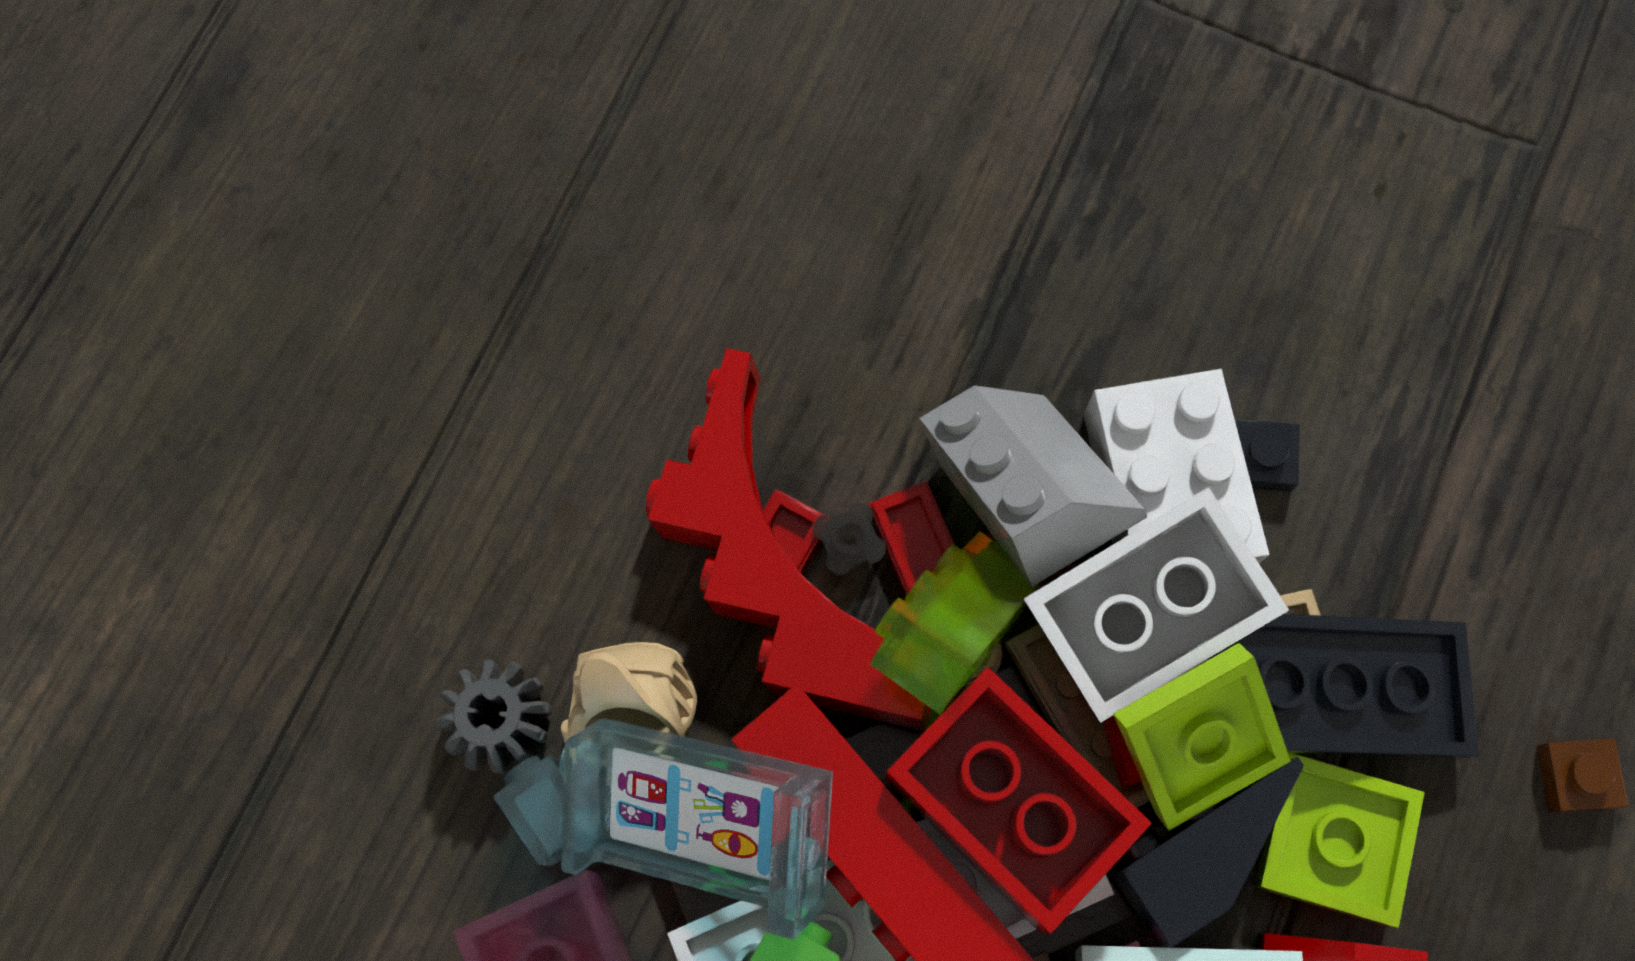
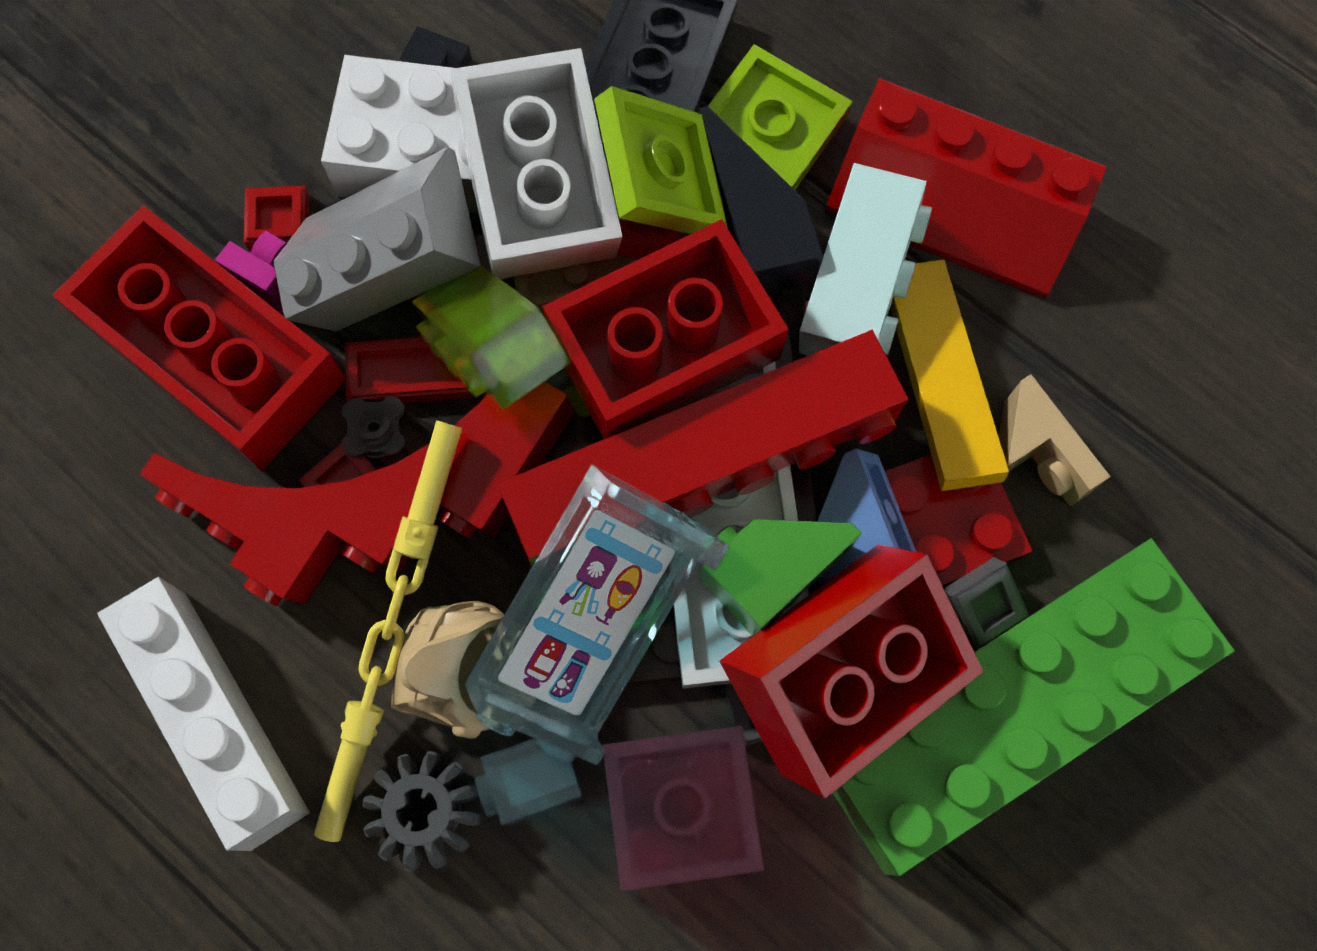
camera: 80 degrees left, 0 degrees up
none -> red brick [52,205,346,472]
none -> white brick [97,577,310,851]
none -> dark pink tile [215,231,287,314]
none -> red tile [244,186,310,252]
none -> light yellow piece [314,420,462,842]

